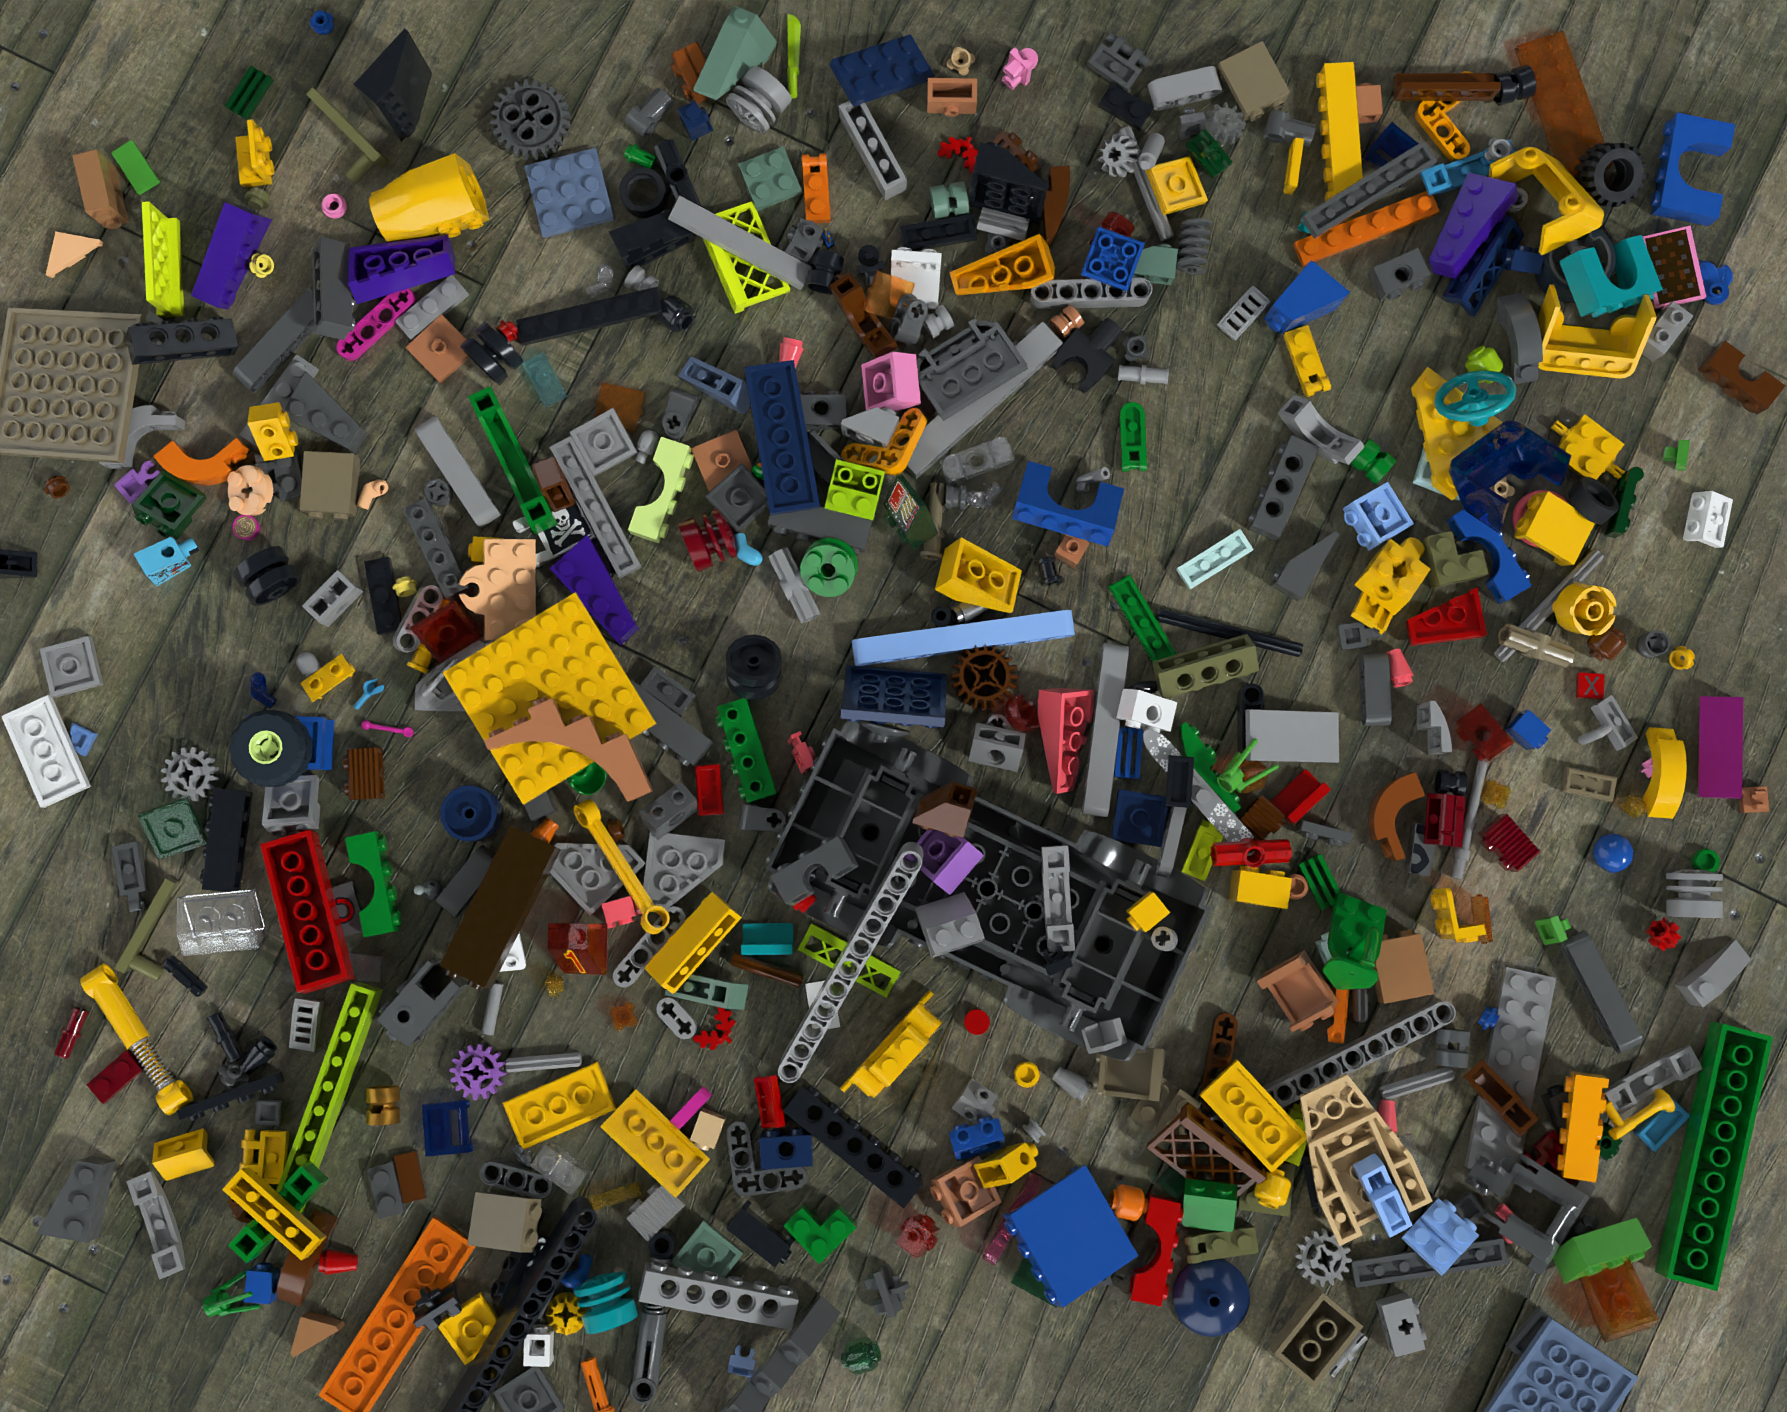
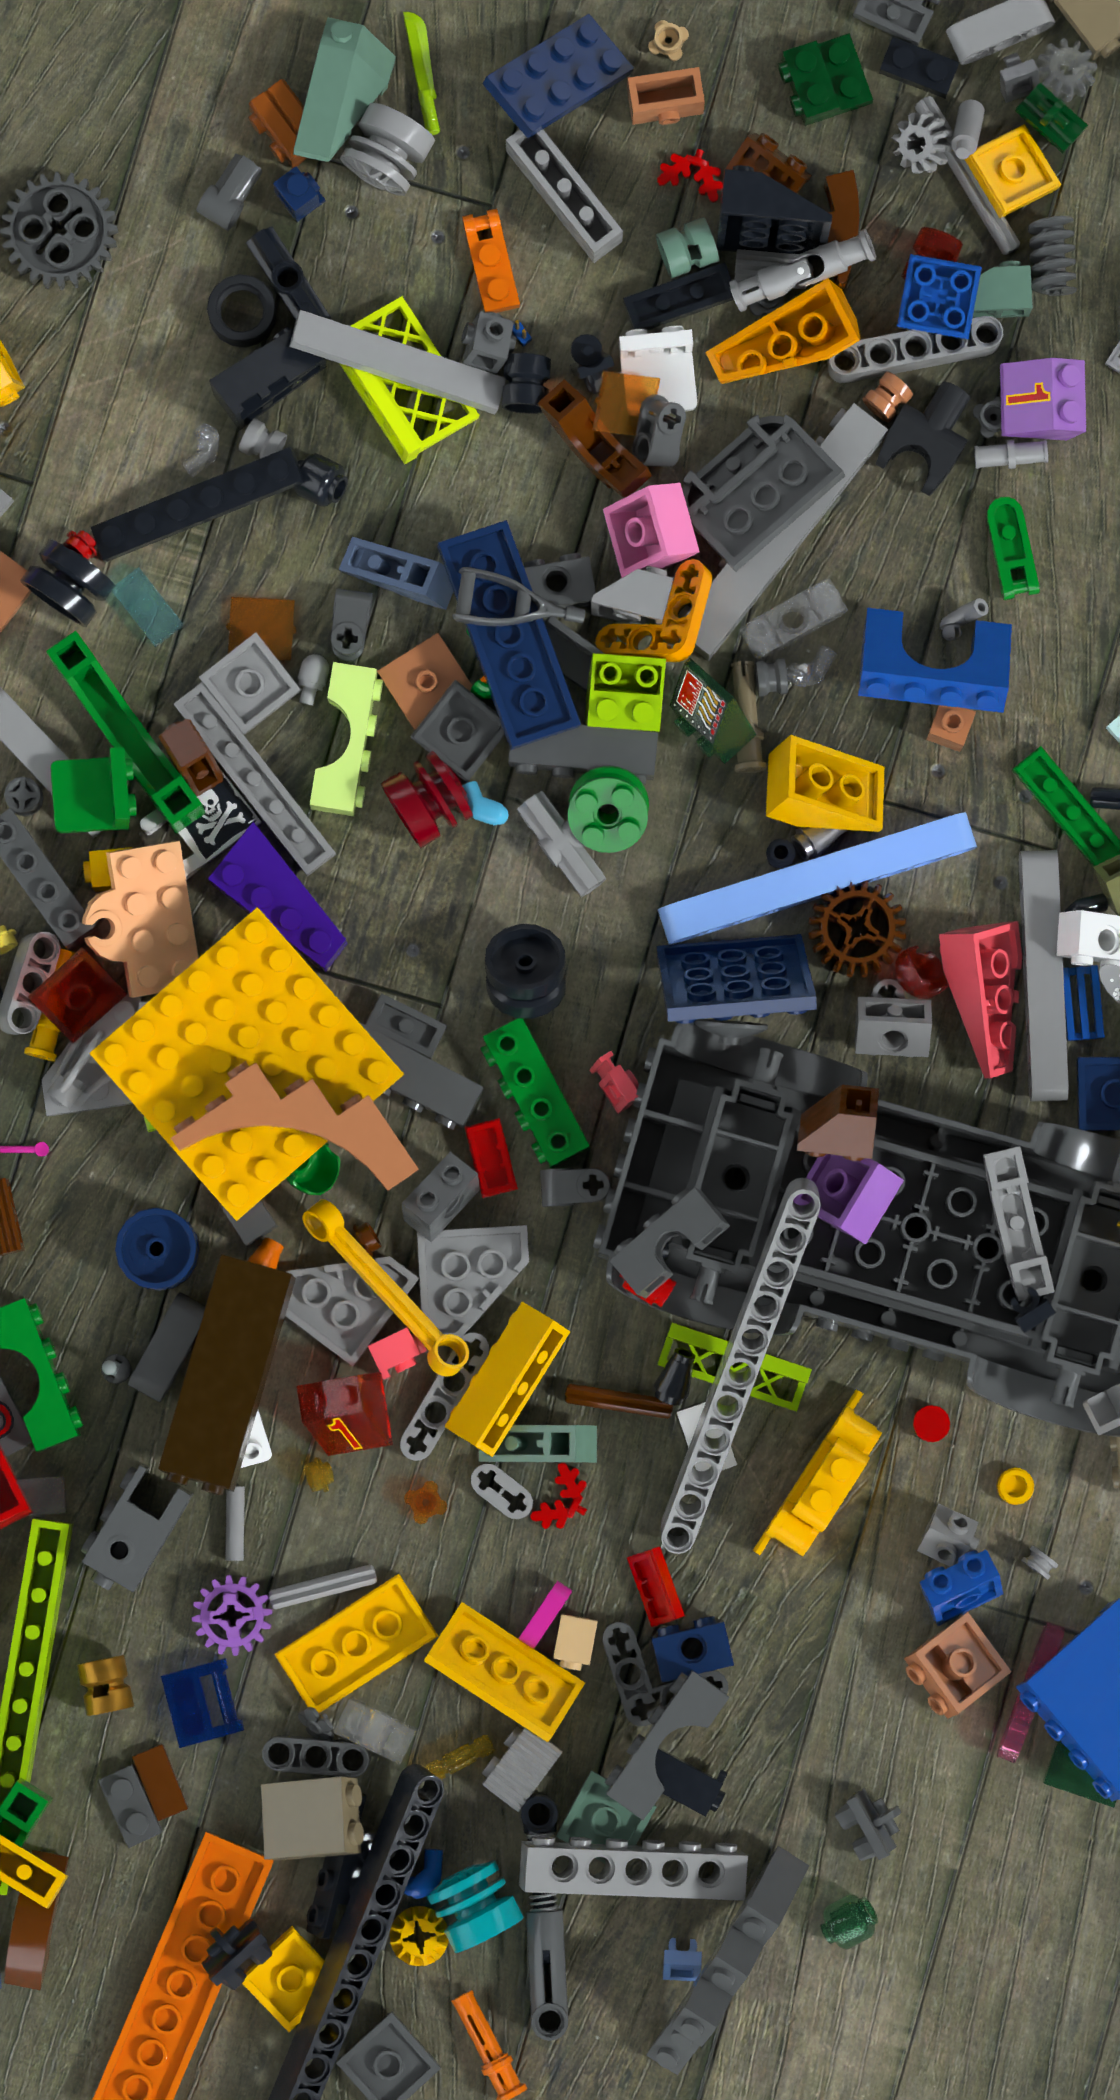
camera: 10 degrees left, 0 degrees up
medium nougat slope [291,1311,345,1357] -> none
red cone [319,1249,358,1275] -> none
white brick [523,1324,554,1367] -> none
sand blue plate [525,148,615,238] -> none
green pin [624,144,657,169] -> none
sand green plate [738,146,802,211] -> none
teal panel [741,923,794,955] -> none
coral cone [779,337,804,368] -> none
black brick [783,1084,923,1209] -> none
green brick [784,1203,857,1264] -> none
clear red brick [896,1214,940,1259] -> none
light grey slope [915,892,985,958] -> none
light grey wheel [923,305,954,339] -> none
yellow torso [974,1142,1038,1189] -> none
bright pink hips [1002,47,1038,91] -> none
black bush [1034,556,1062,586] -> none
light grey cone [1052,1067,1092,1101] -> none
none -> green bracket [50,747,137,833]
none -> dark grey piece [452,567,585,626]
none -> dark grey arch [604,1670,730,1820]
none -> black cone [654,1348,696,1406]
none -> light grey piece [729,229,876,312]
none -> dark green plate [778,33,873,126]
none -> medium lavender slope [1000,358,1086,441]

